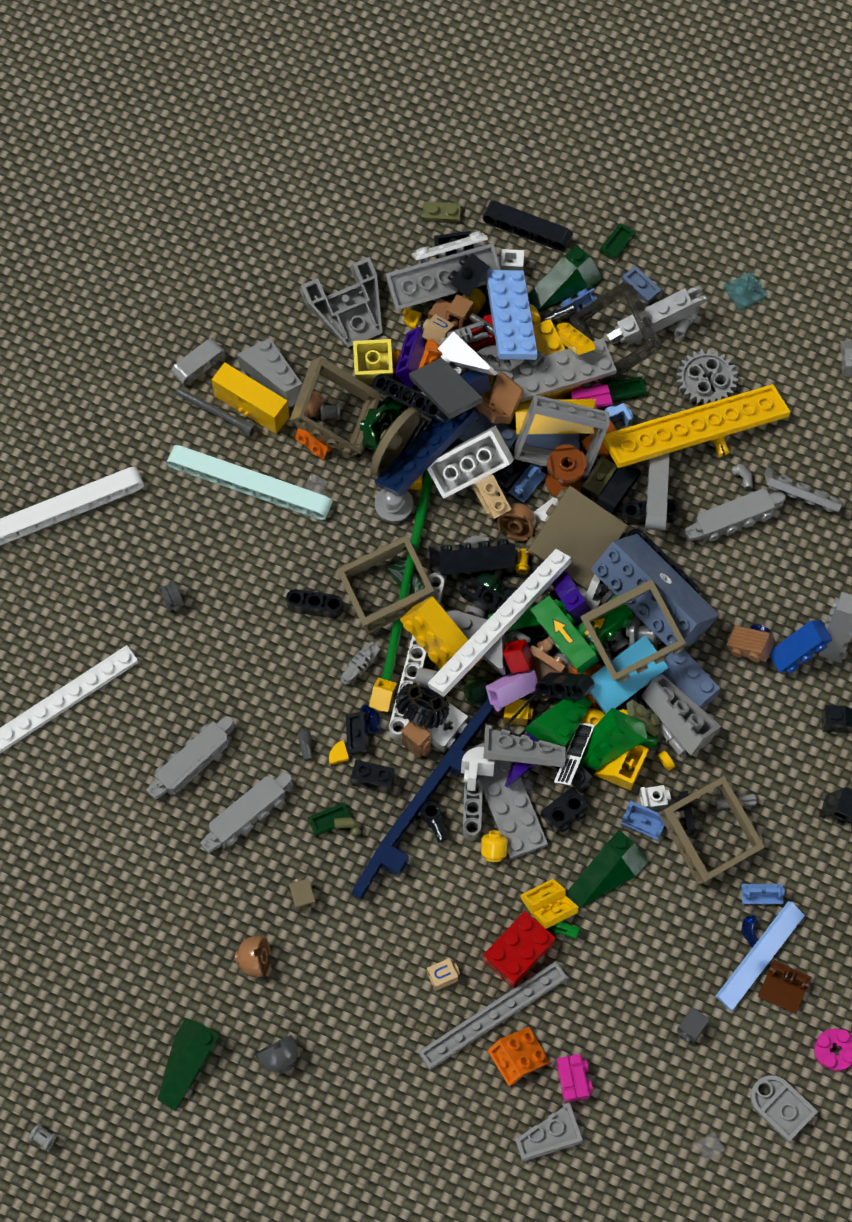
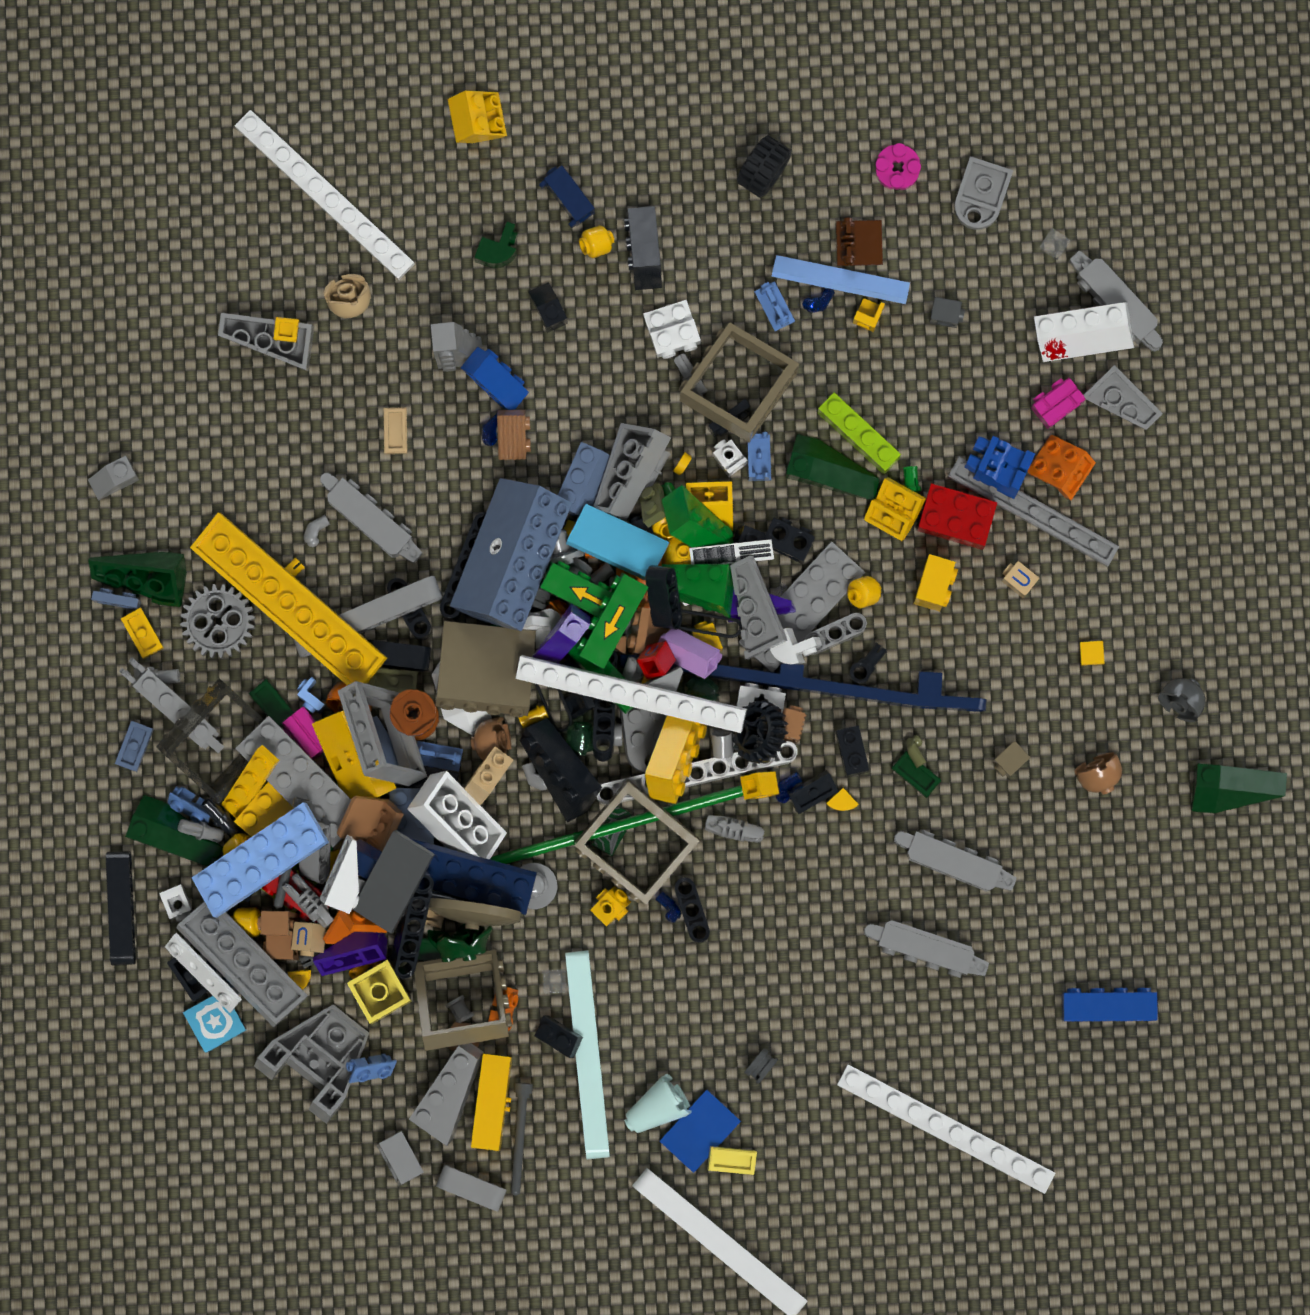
camera: 115 degrees left, 15 degrees up
dark grey arm [297,730,313,759] -> none
olive plate [423,202,461,223] -> none
black brick [447,253,490,298] -> none
dark tan window [580,579,686,683] -> none
dark green tile [599,223,636,262] -> none
clear light blue piece [723,272,767,311] -> none
light grey wing [764,467,842,512] -> none
none -> dark green wedge [88,552,187,607]
none -> sand blue plate [91,588,141,610]
none -> yellow plate [121,607,164,659]
none -> light grey axle [177,819,224,843]
none -> medium azure tile [183,996,247,1053]
none -> medium blue hinge [346,1054,397,1083]
none -> light grey hinge [376,1131,424,1187]
none -> tan tile [384,407,408,454]
none -> black plate [535,1015,583,1058]
none -> yellow brick [590,886,631,927]
none -> light aqua cone [624,1074,692,1133]
none -> white plate [643,300,701,359]
none -> clear blue arm [655,891,682,923]
none -> blue tile [660,1090,741,1173]
none -> light yellow tile [707,1146,757,1175]
none -> lime brick [818,392,901,475]
none -> yellow panel [853,299,885,332]
none -> yellow brick [914,554,958,612]
none -> blue hips [964,436,1035,499]
none -> white slope [1034,302,1134,362]
none -> blue brick [1062,988,1158,1022]
none -> light grey hinge [1069,251,1163,352]
none -> yellow tile [1079,641,1105,666]

